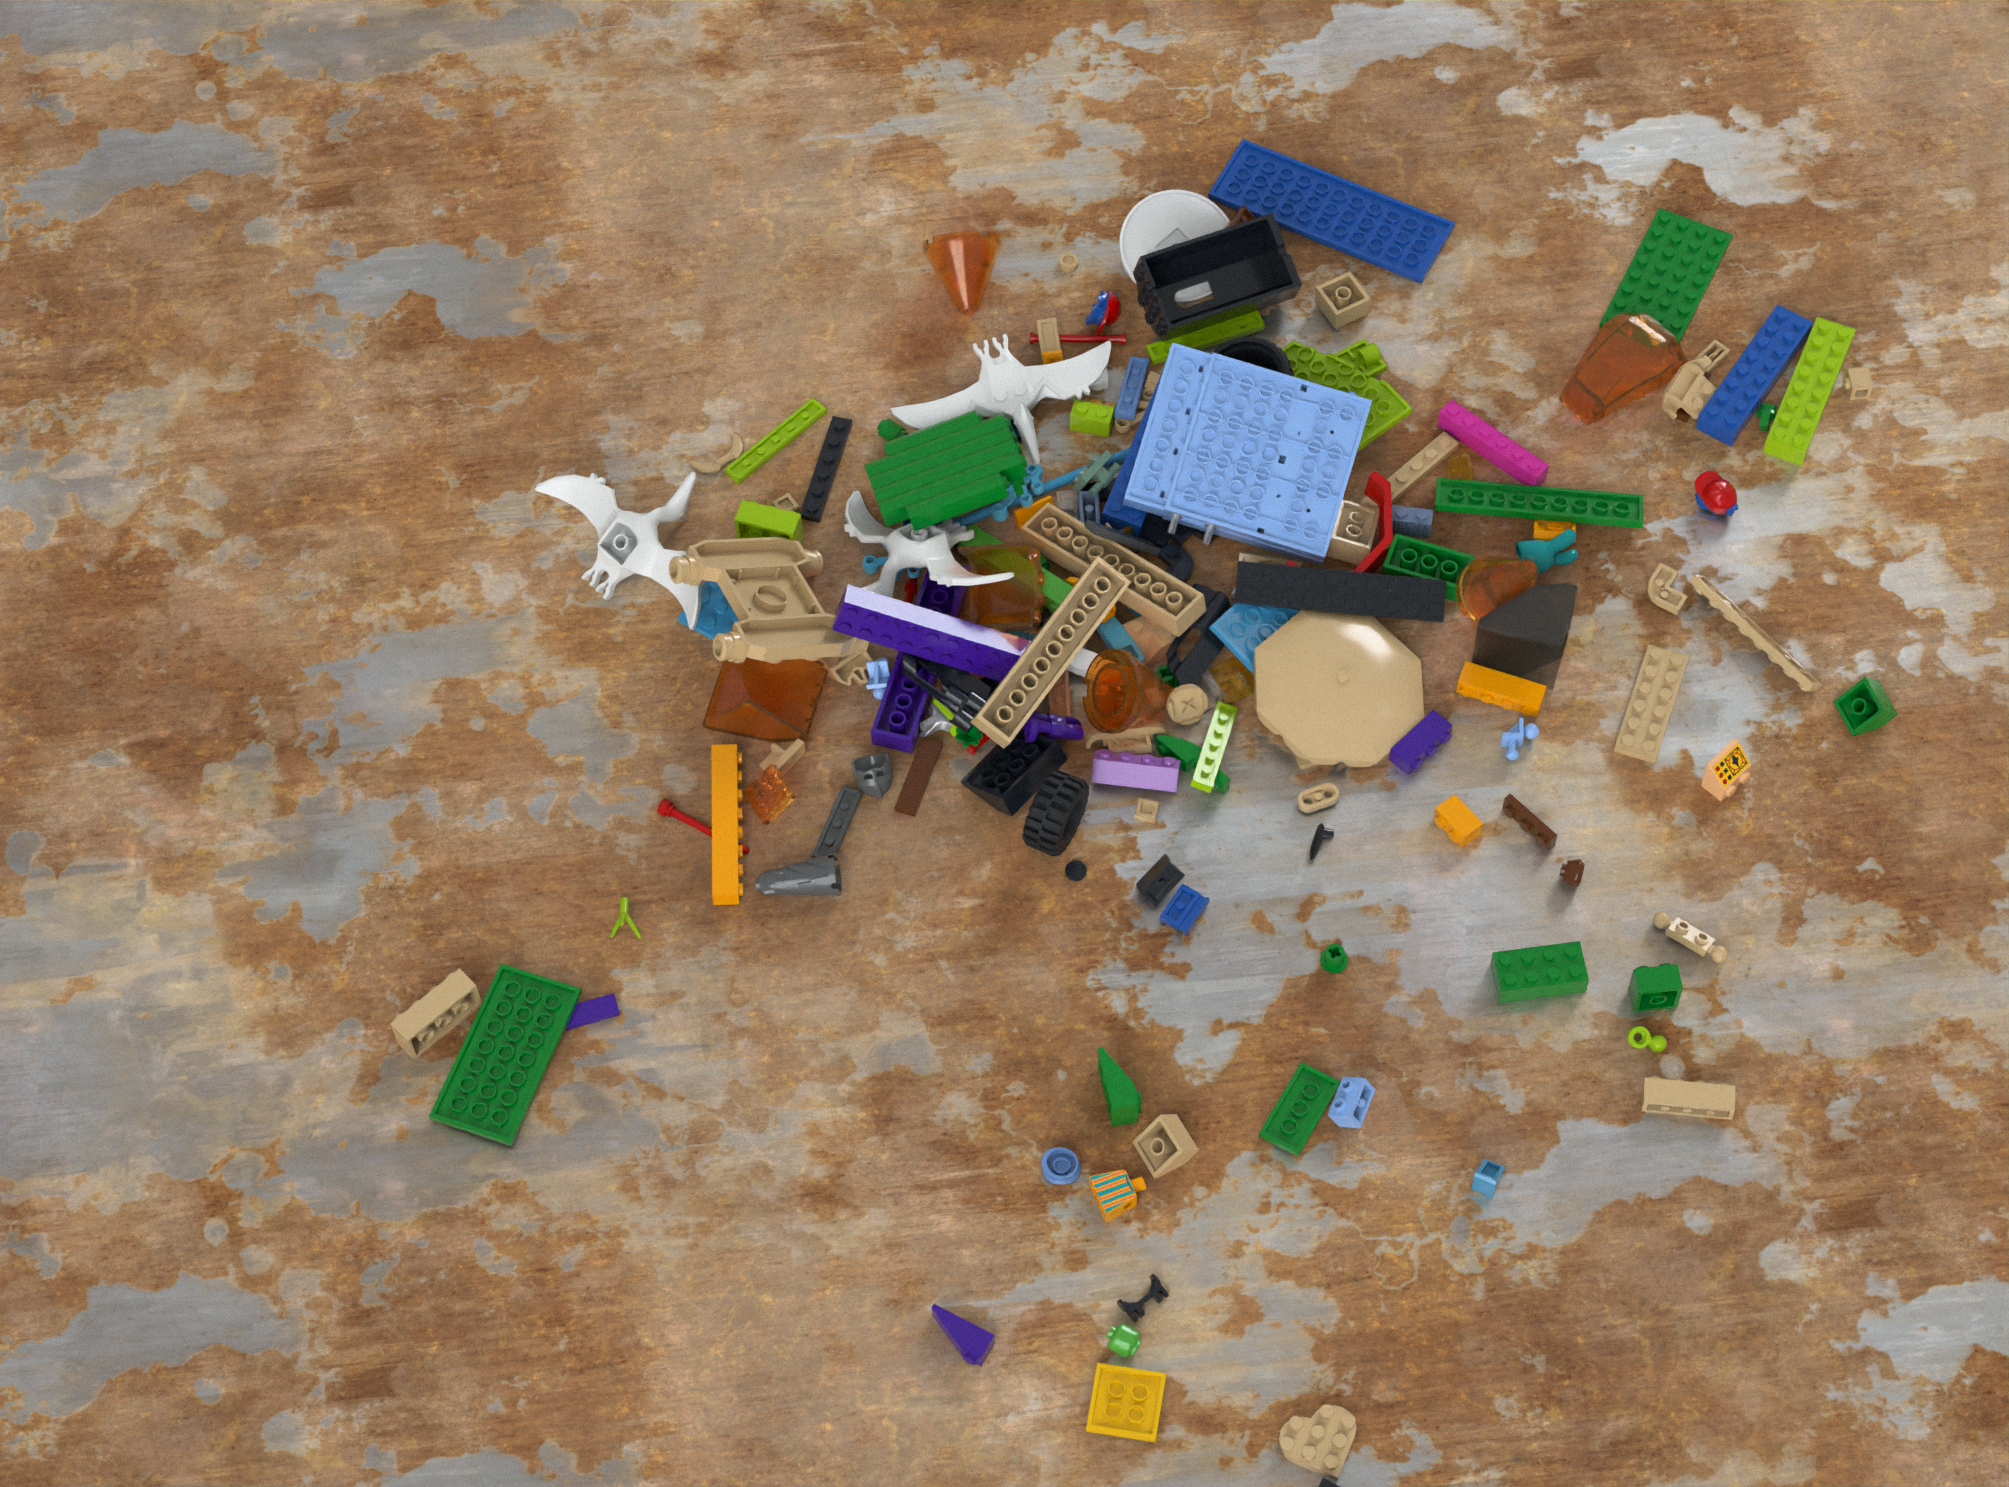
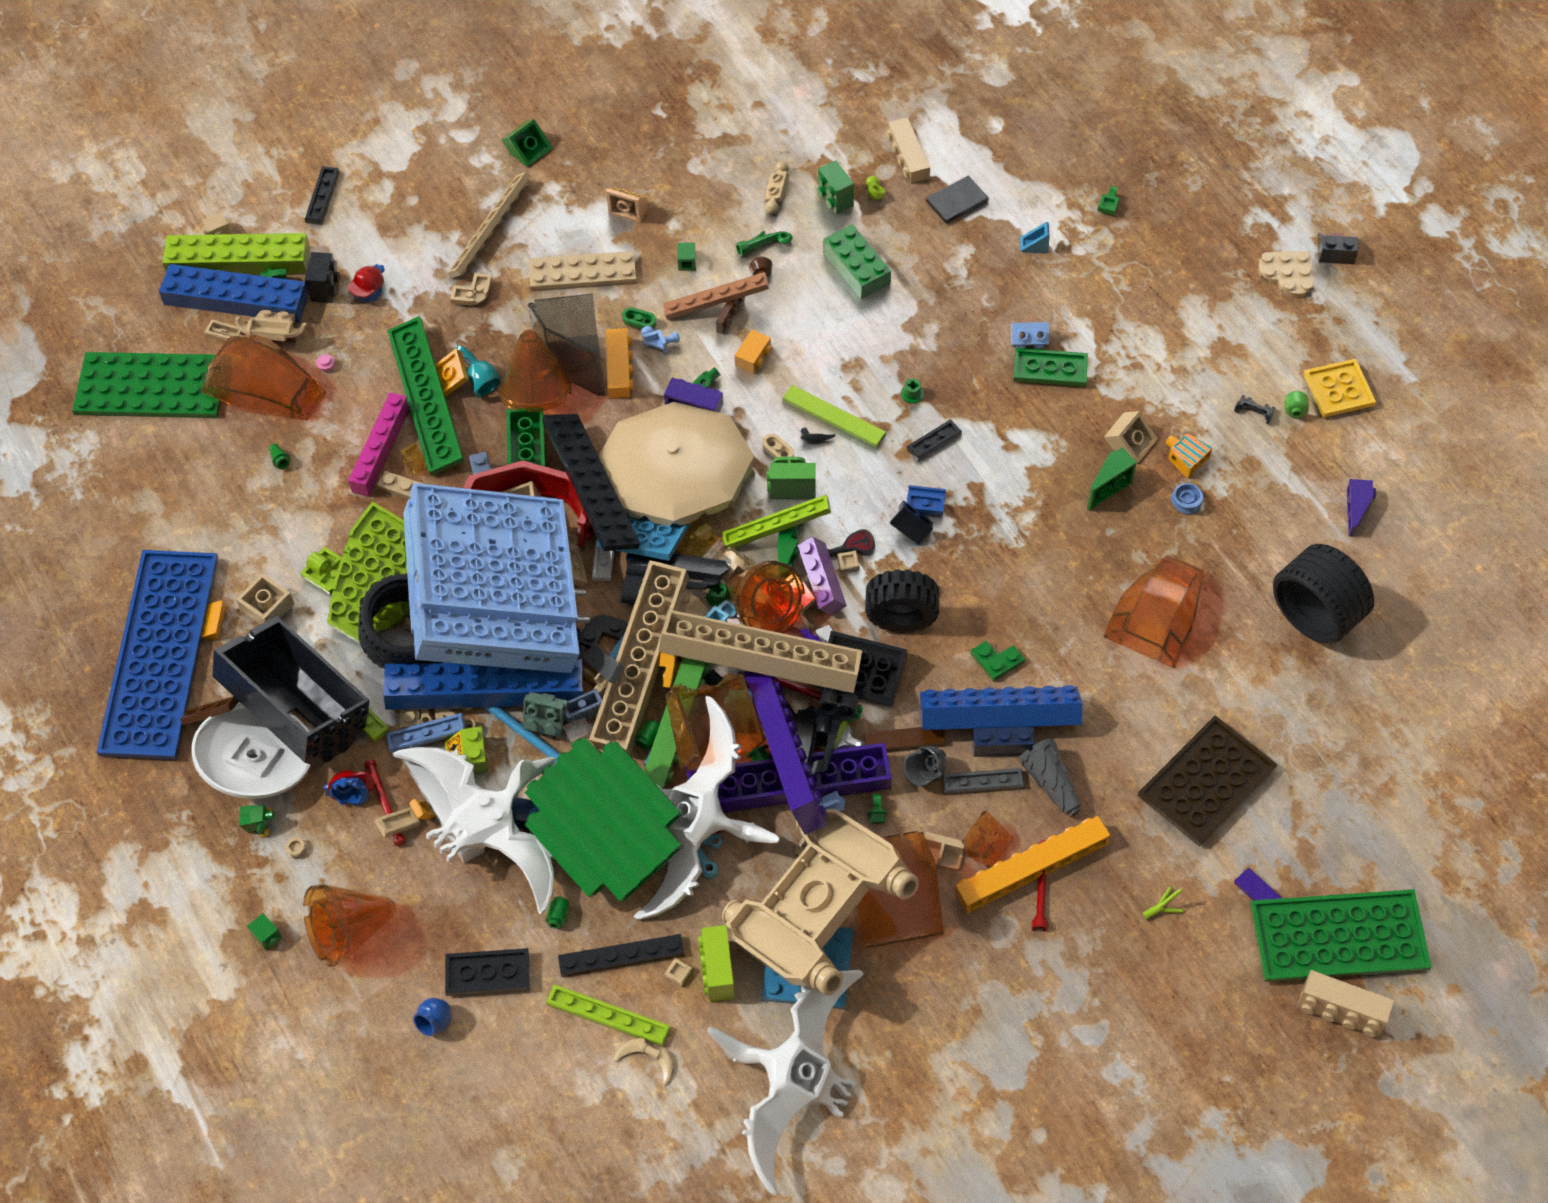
camera: 115 degrees left, 0 degrees up
none -> light orange slope [202,601,226,640]
none -> green piece [239,805,275,837]
none -> green brick [247,913,282,950]
none -> green cone [268,443,290,469]
none -> black brick [304,252,340,303]
none -> black tile [305,166,340,225]
none -> bright pink plate [316,354,335,372]
none -> blue piece [413,998,452,1036]
none -> black plate [445,948,530,996]
none -> green plate [622,307,657,329]
none -> nougat plate [663,272,769,320]
none -> green brick [677,242,696,271]
none -> green piece [693,367,721,388]
none -> green plant [736,231,793,256]
none -> bright green brick [767,457,816,499]
none -> lime tile [782,385,886,448]
none -> white sticker [816,625,833,643]
none -> black piece [828,529,875,557]
none -> green piece [867,794,888,824]
none -> black tile [907,419,962,462]
none -> blue brick [920,685,1082,730]
none -> tile [926,175,989,224]
none -> green plate [970,641,1025,682]
none -> dark blue brick [972,726,1035,757]
none -> green plate [1097,185,1119,215]
none -> clear orange windscreen [1104,554,1204,669]
none -> dark brown plate [1137,715,1278,847]
none -> black tyre [1273,544,1374,644]

